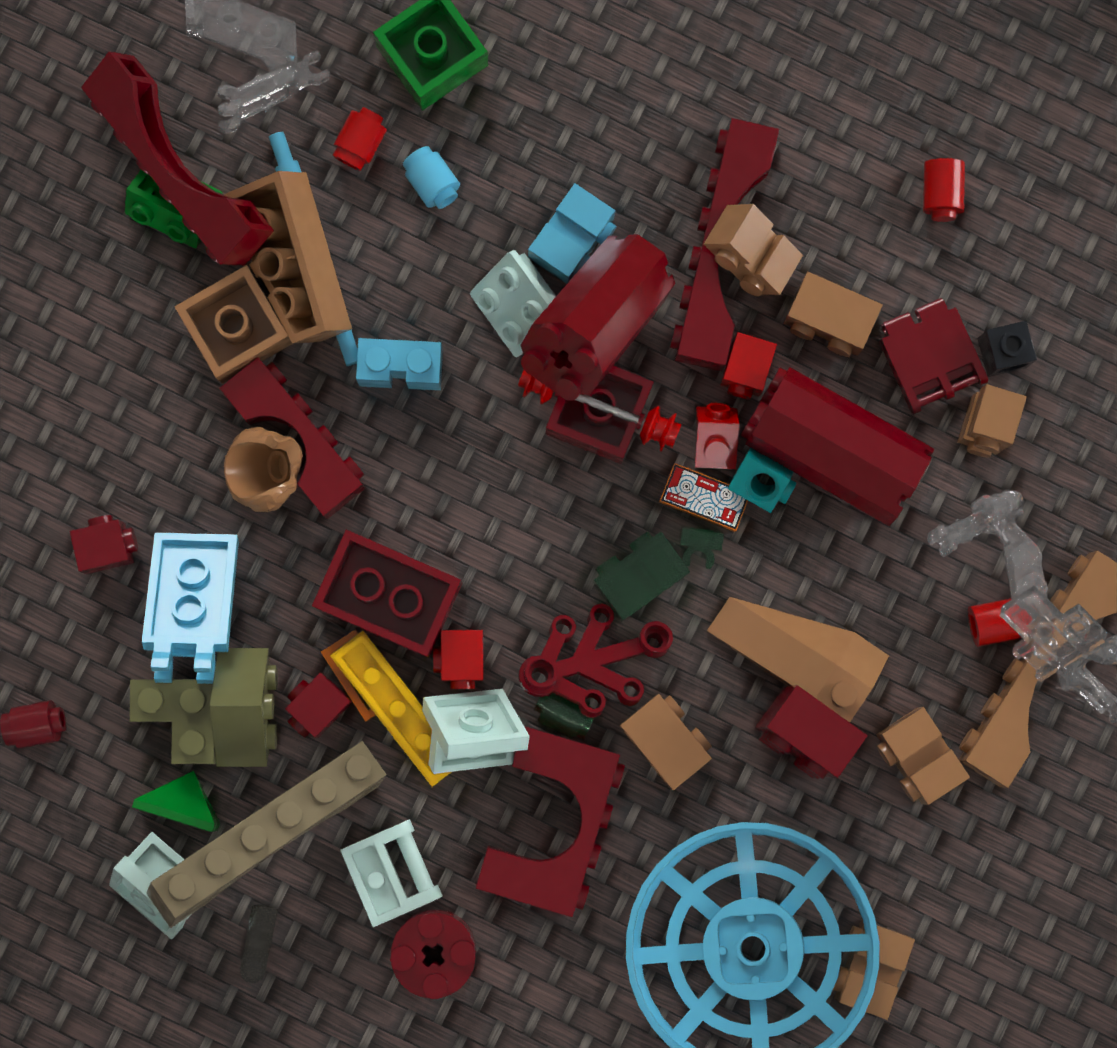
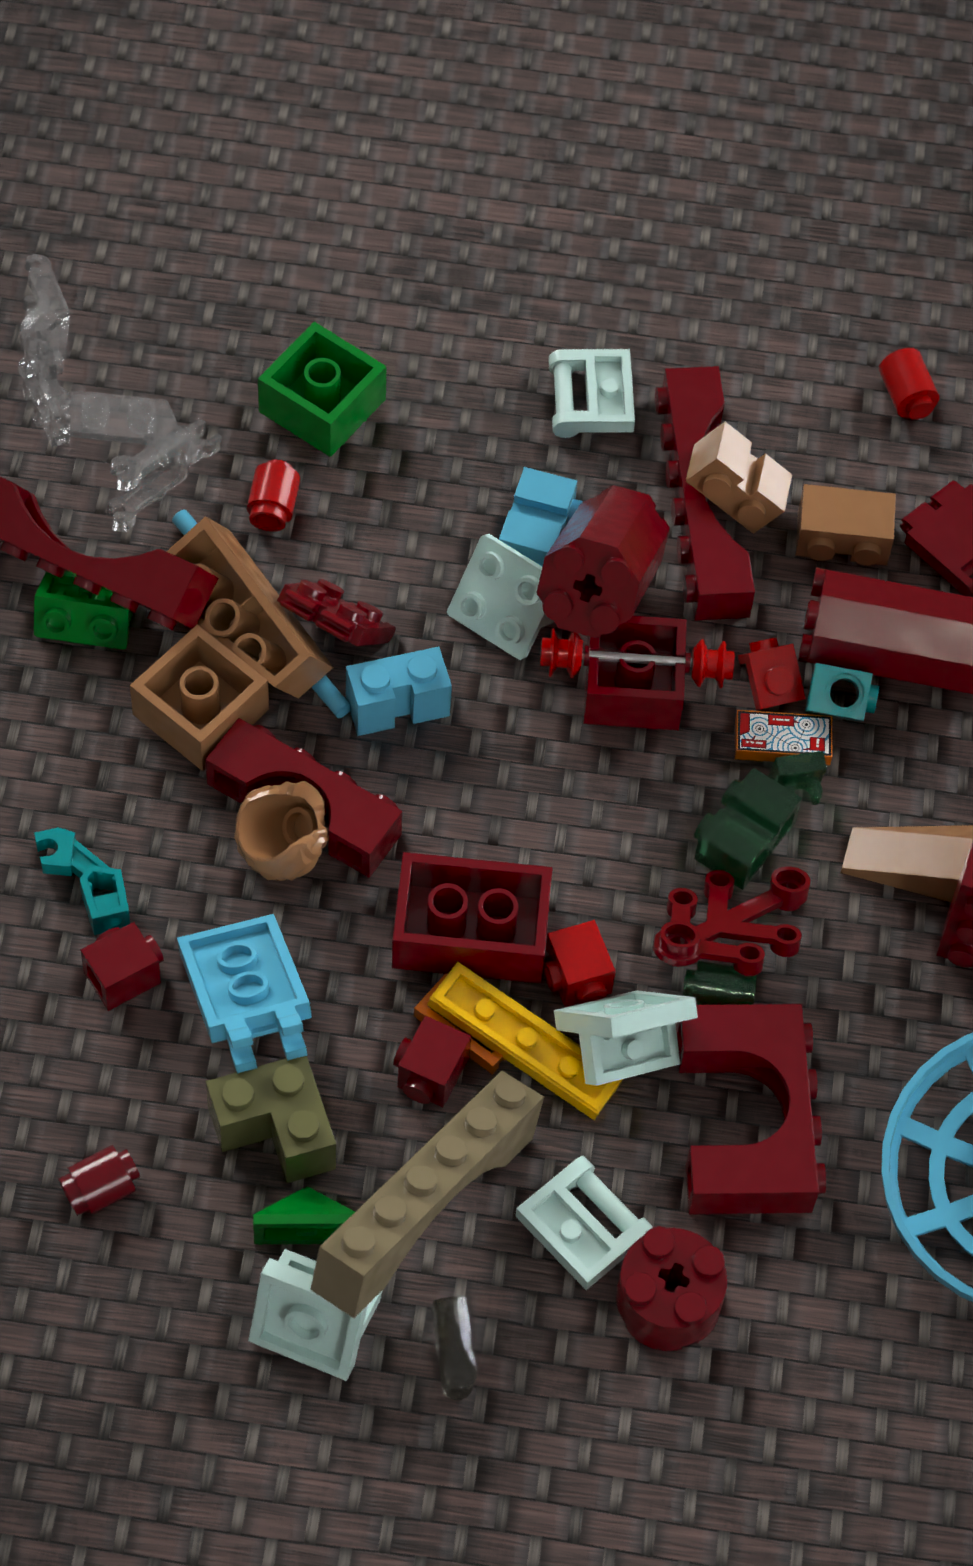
camera: 15 degrees left, 25 degrees down
olive brick [210,648,278,767] -> none
medium azure brick [403,146,460,209] -> none
medium nougat brick [619,694,712,791] -> none
red brick [720,332,777,400] -> none
none -> teal piece [34,827,130,935]
none -> dark red plate [277,579,396,646]
none -> light aqua plate [548,349,635,438]

